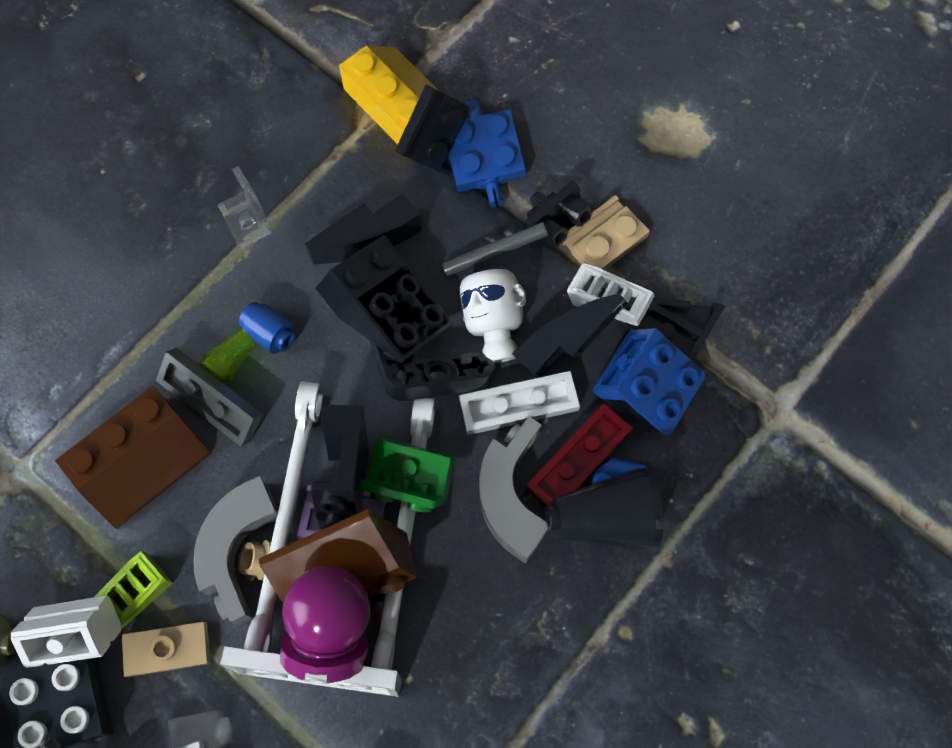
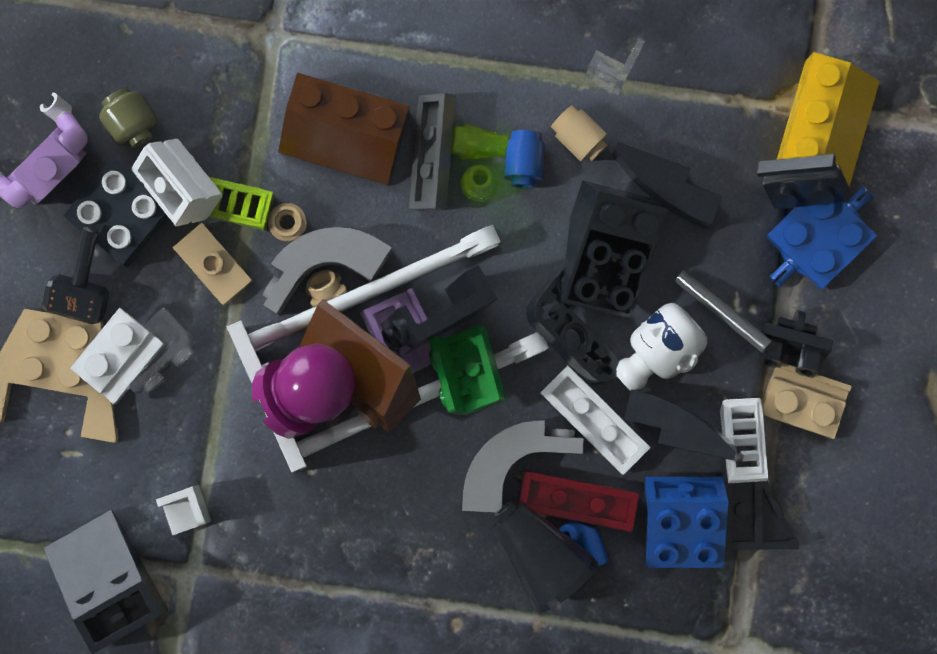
camera: 55 degrees right, 15 degrees up
none -> tan plate [268,203,307,242]
none -> clear neon green cone [461,164,499,202]
none -> tan brick [551,105,608,162]

